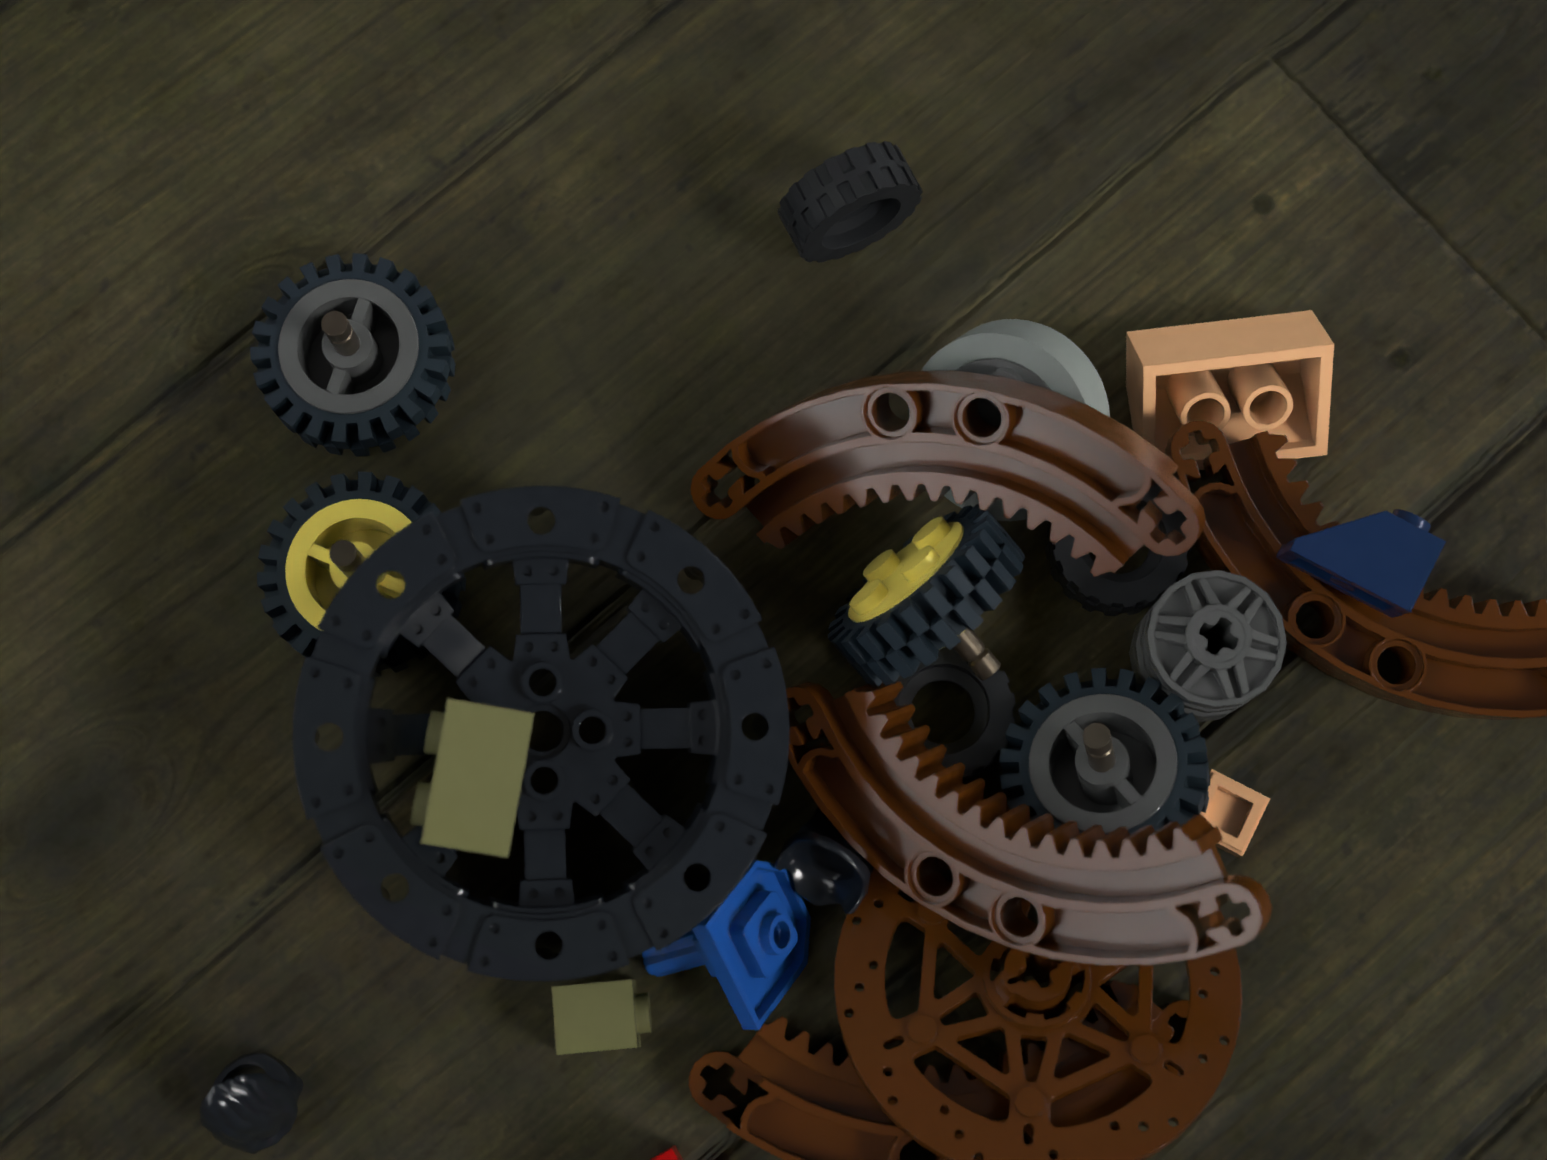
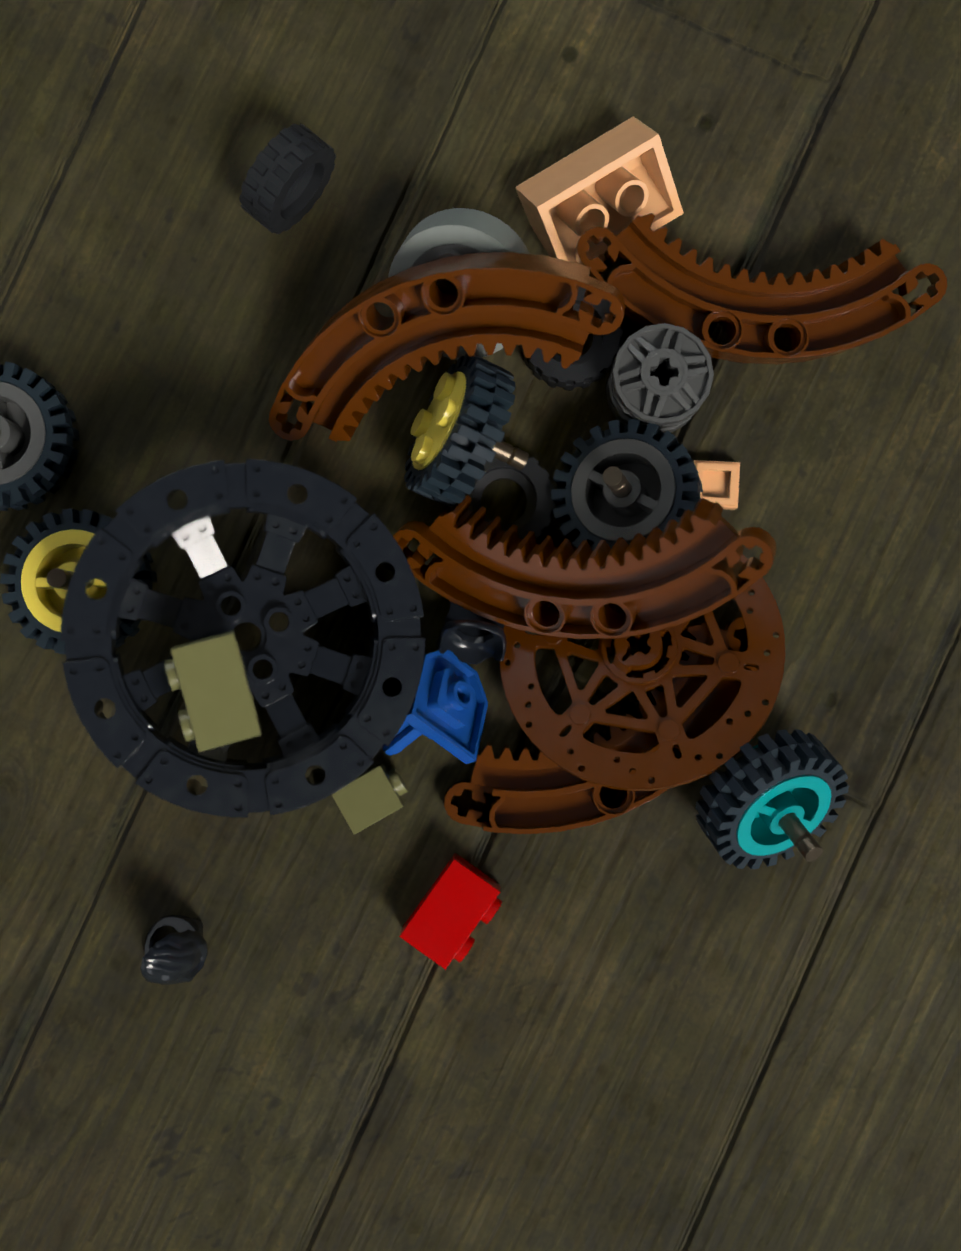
camera: 25 degrees left, 10 degrees up
dark blue slope [1275,509,1446,618] -> none

